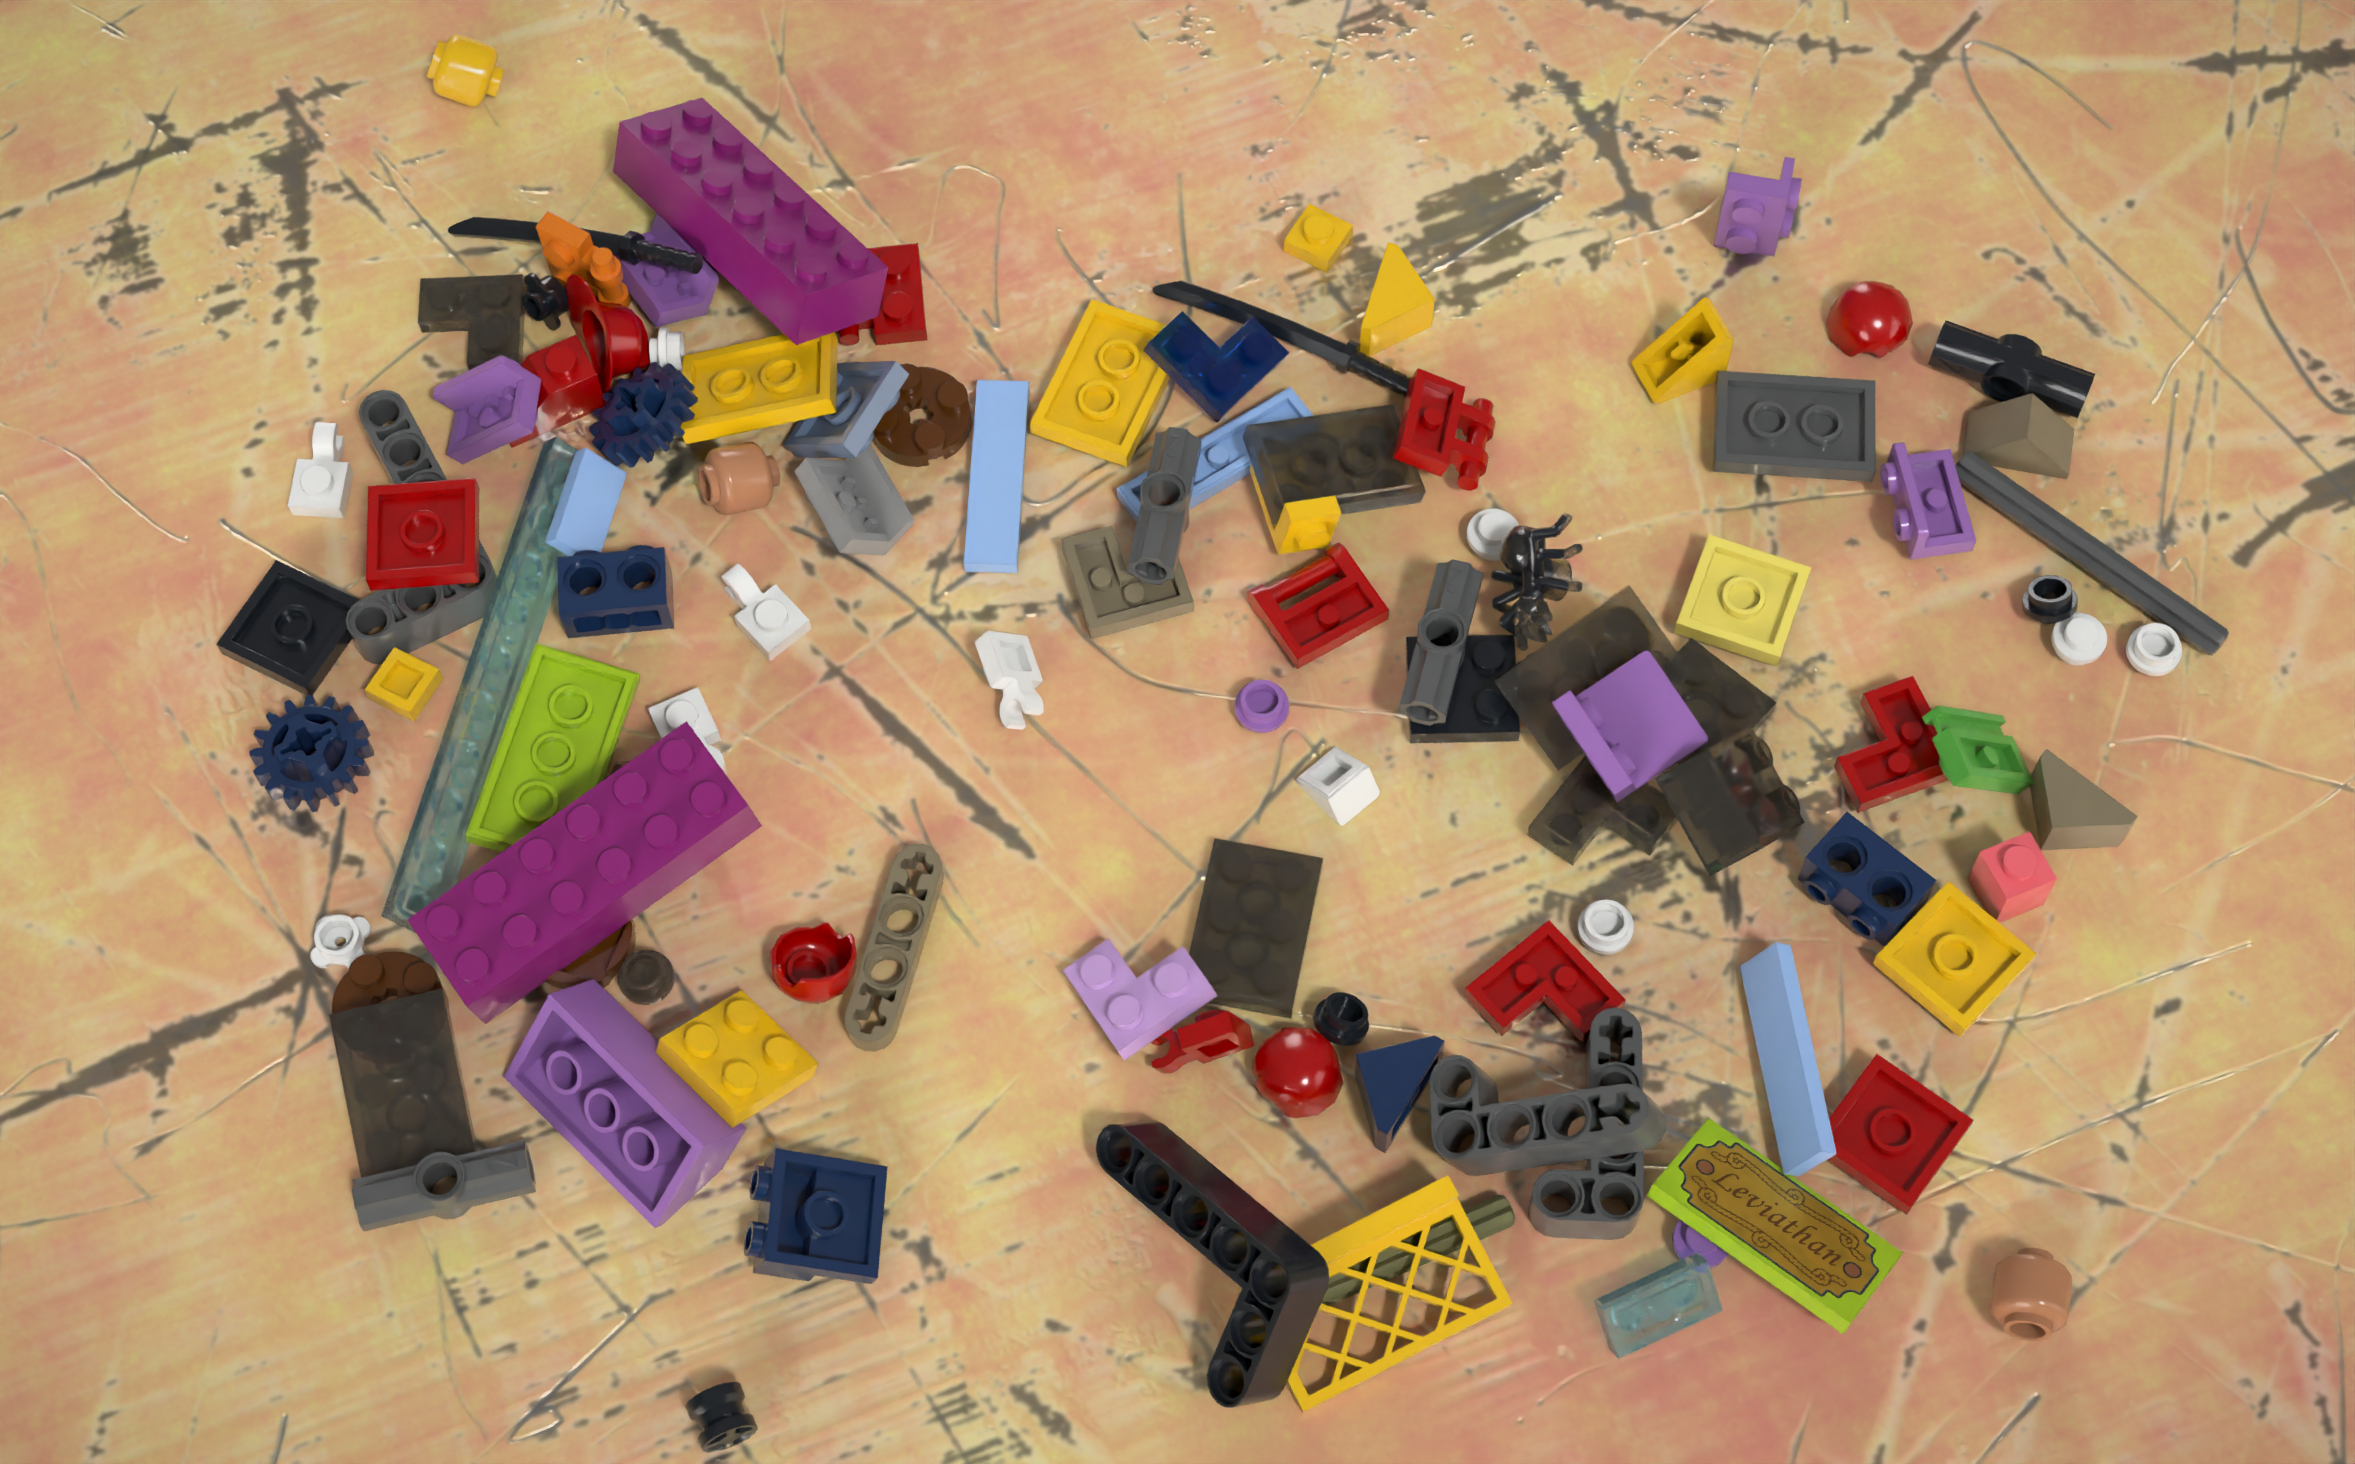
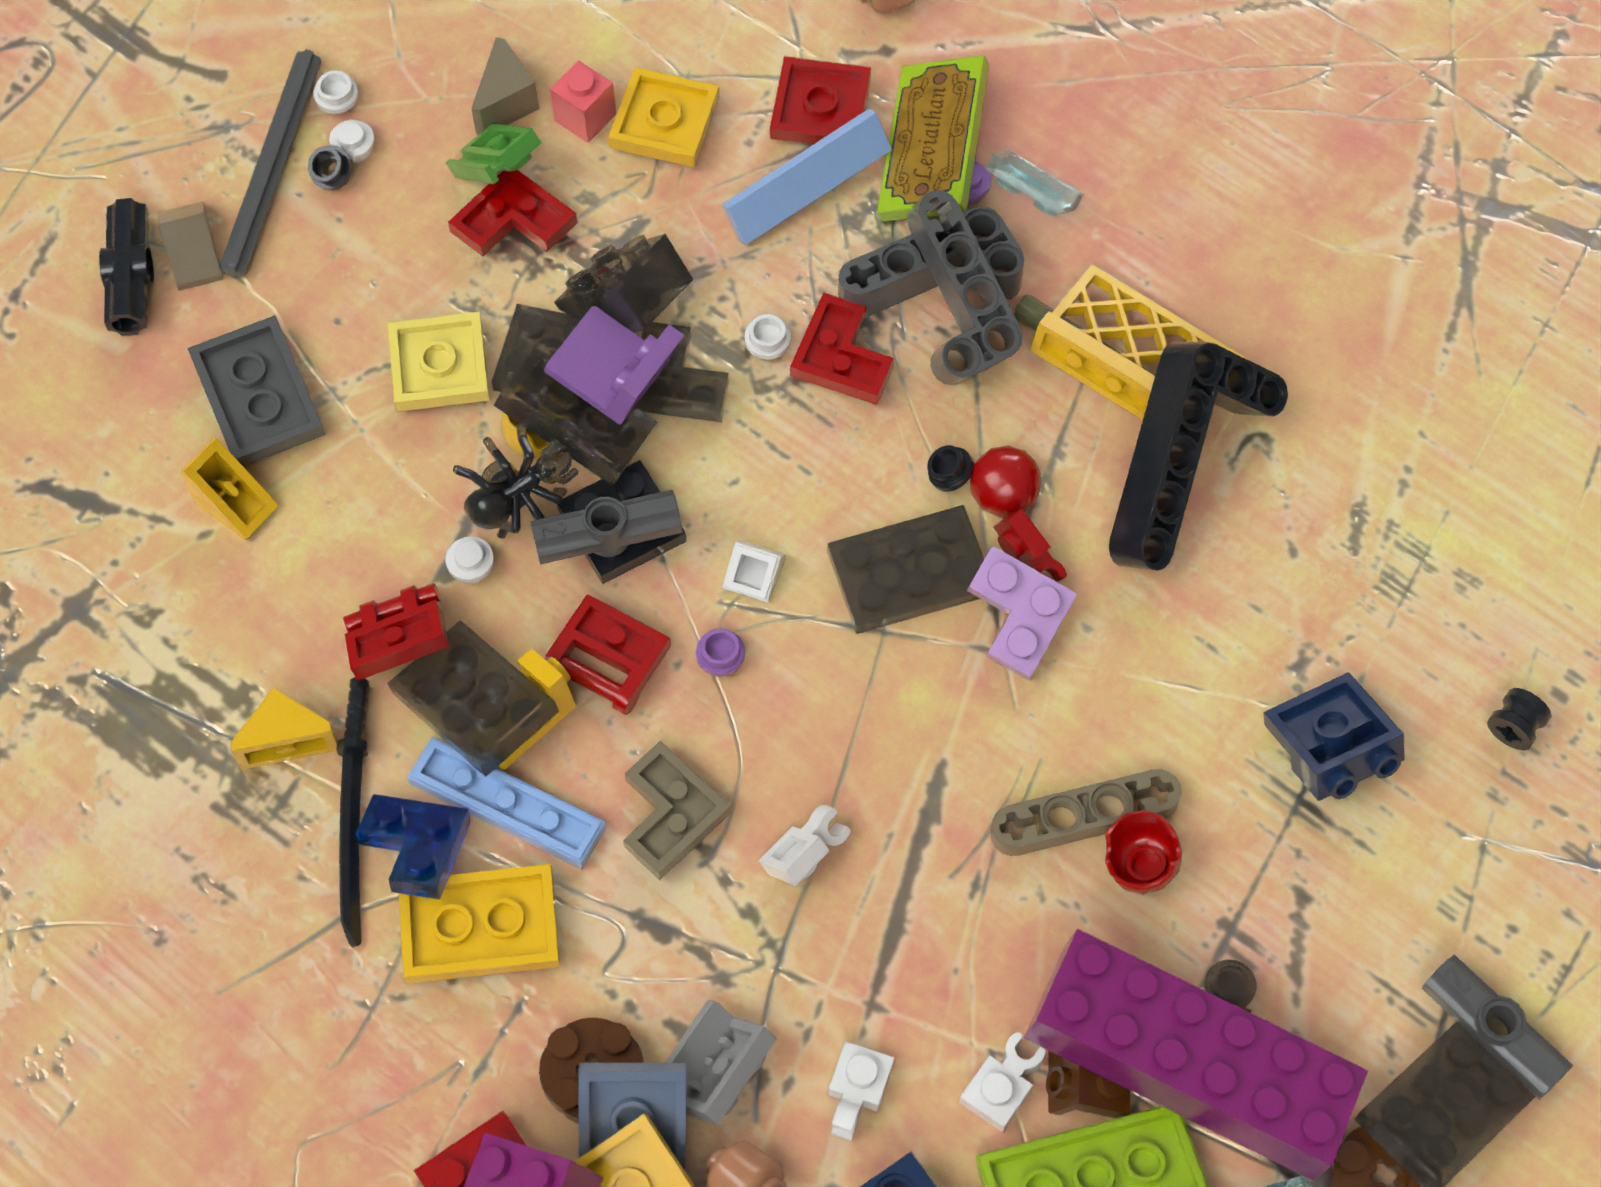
camera: 120 degrees left, 0 degrees up
medium lavender slope [503,979,747,1228] -> none
yellow plate [655,990,819,1128] -> none
light blue tile [964,380,1030,573] -> none
dark grey piece [1128,427,1202,585] -> none
yellow plate [1283,203,1353,273] -> none
dark blue slope [1354,1035,1445,1153] -> none
medium lavender bracket [1714,157,1802,256] -> none
dark blue brick [1798,812,1936,947] -> none
red hair [1826,281,1913,358] -> none
medium lavender bracket [1880,442,1976,560] -> none

